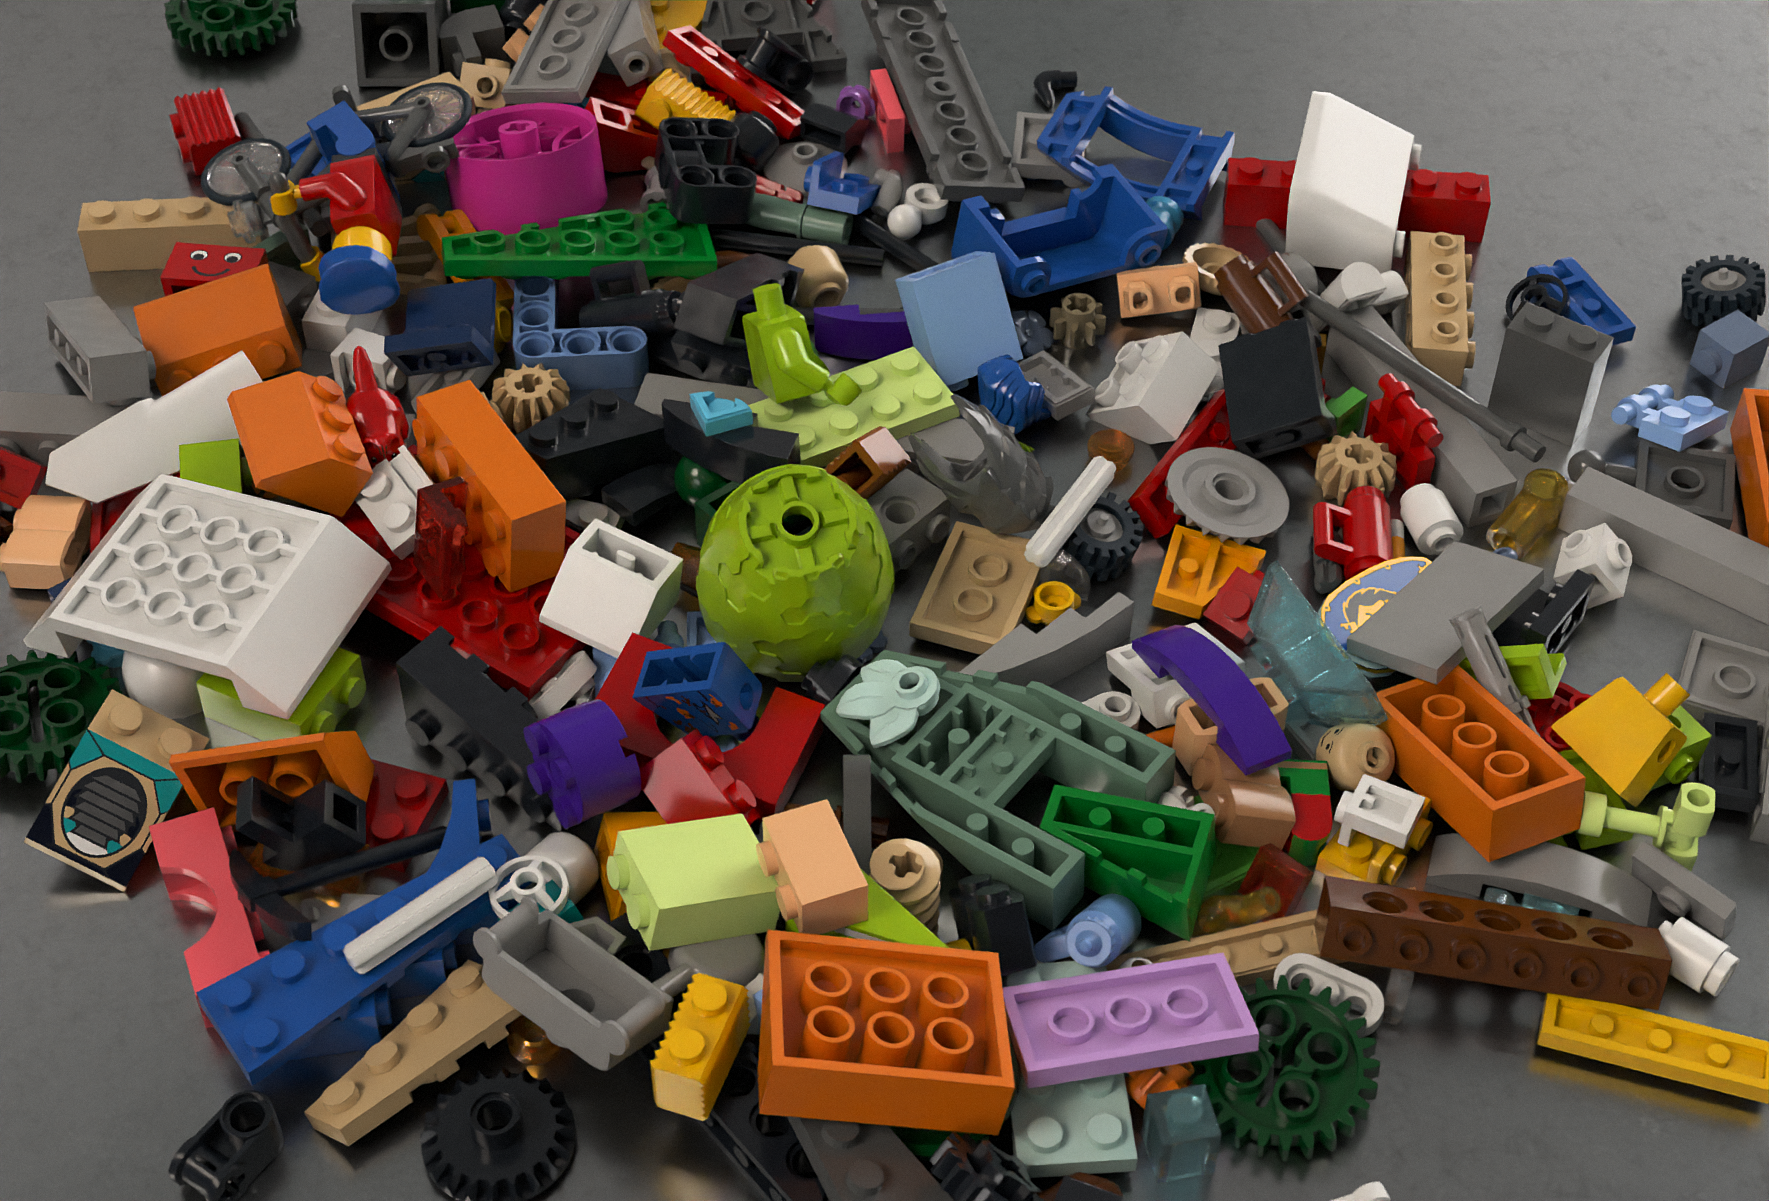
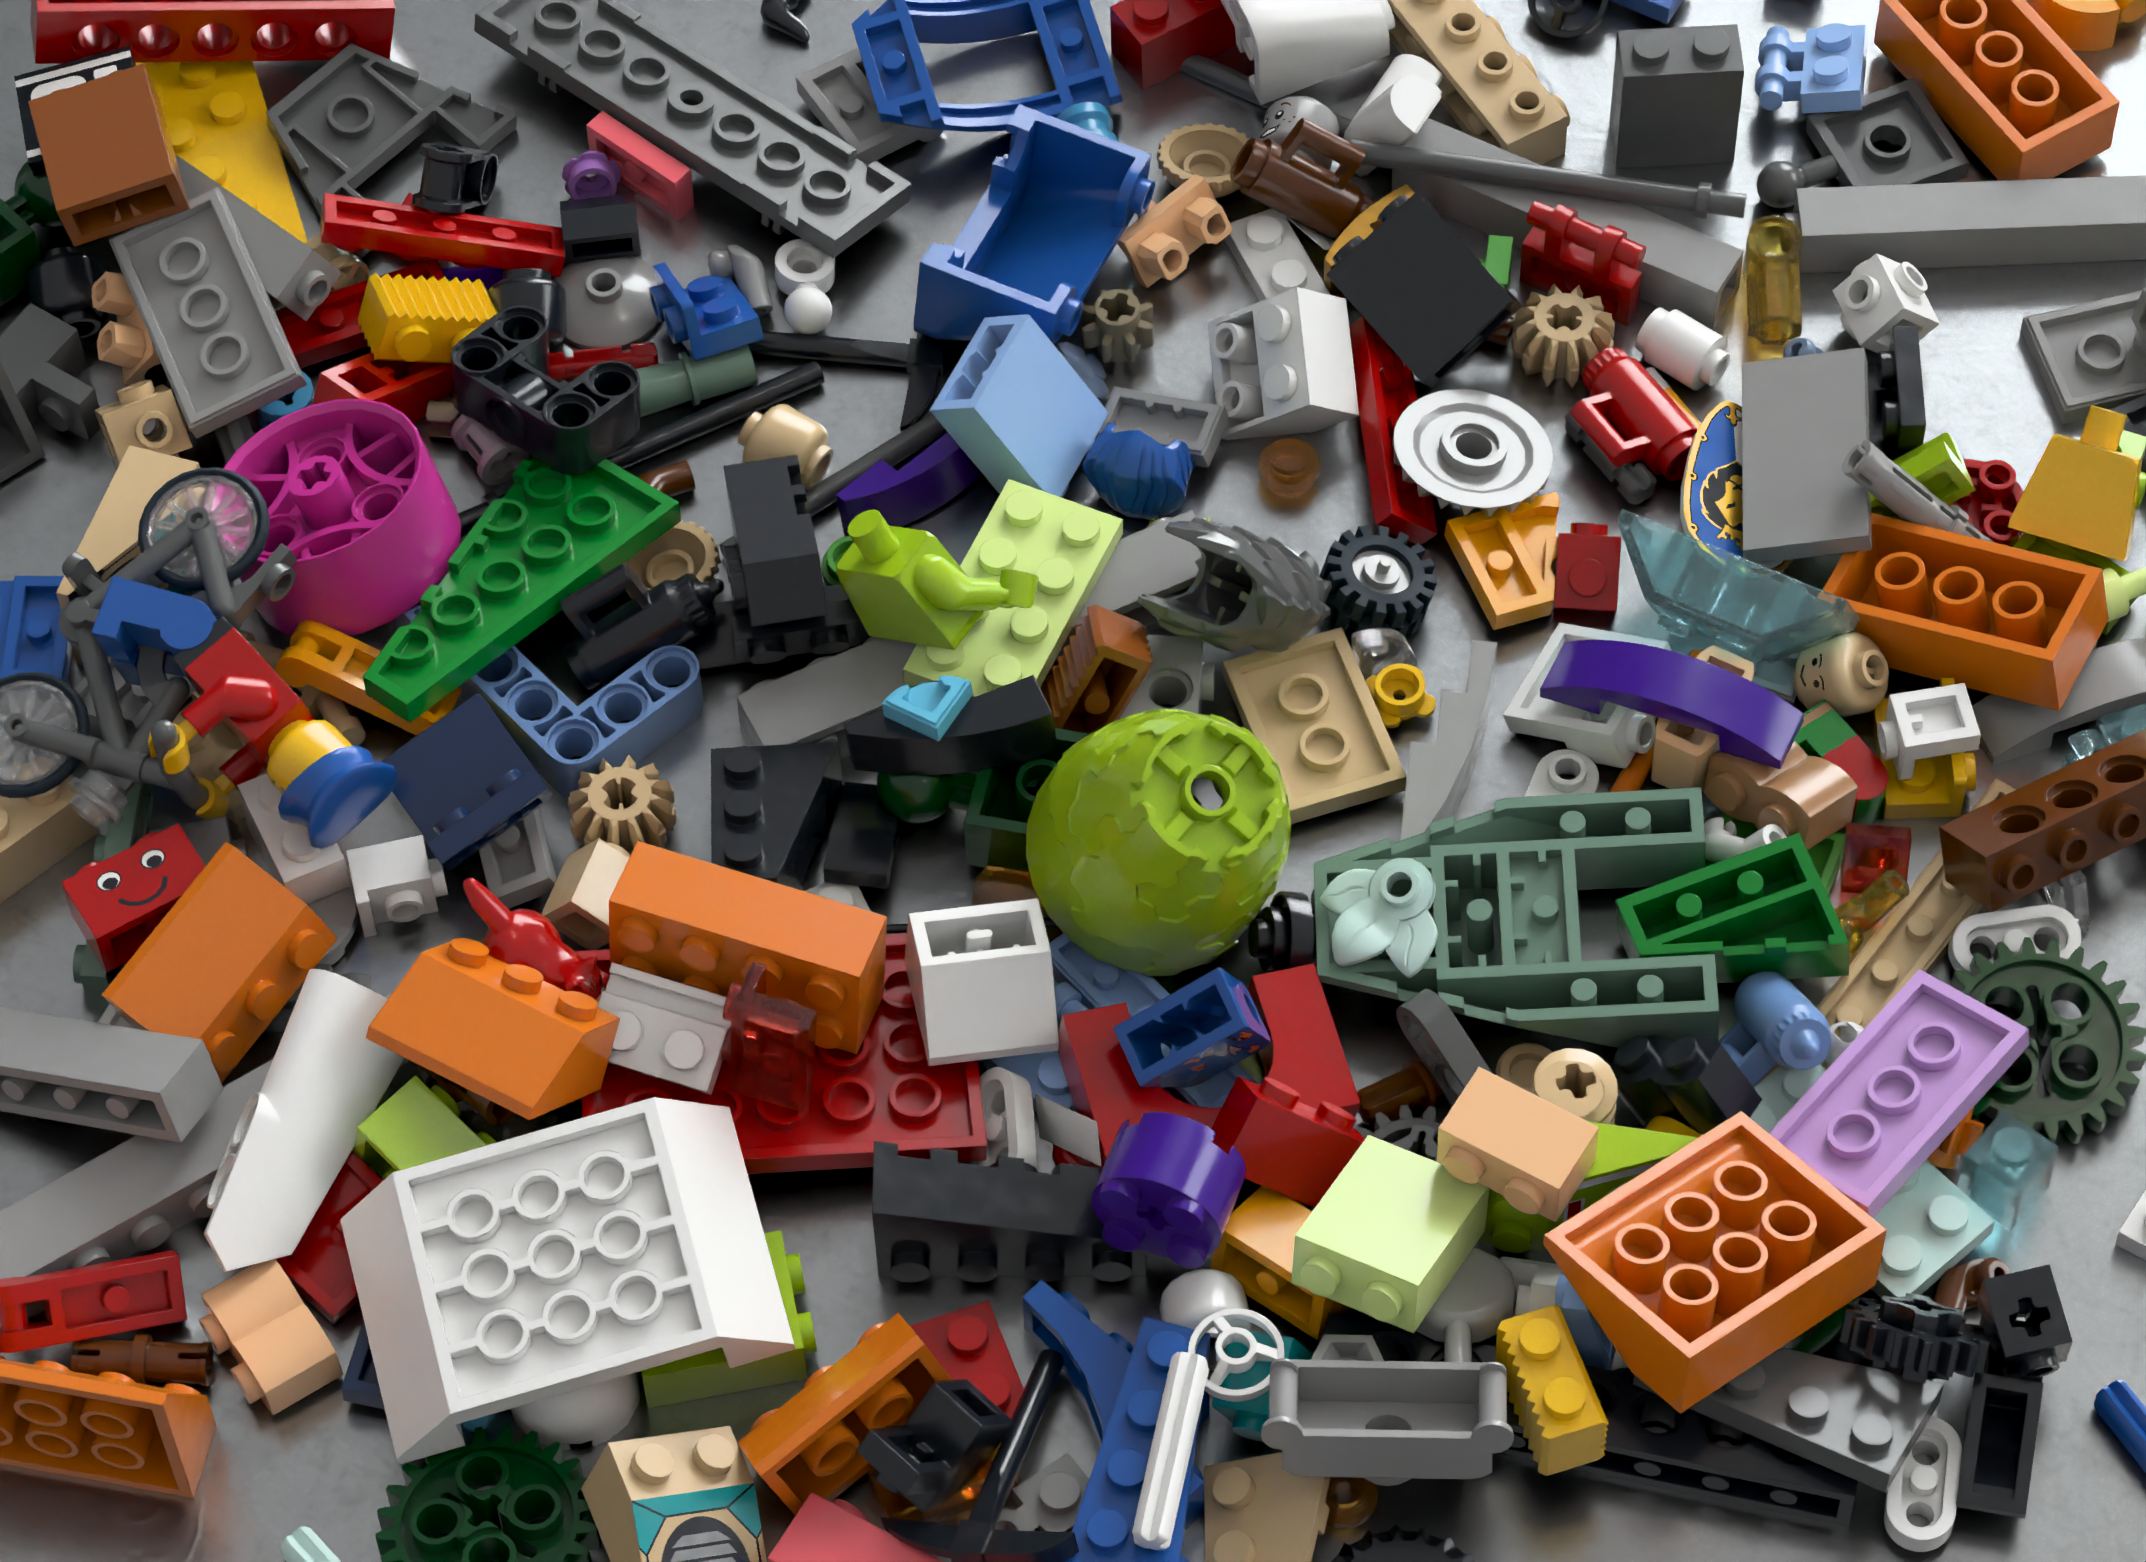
camera: 35 degrees left, 10 degrees up
white axle [1024,456,1116,568] -> none

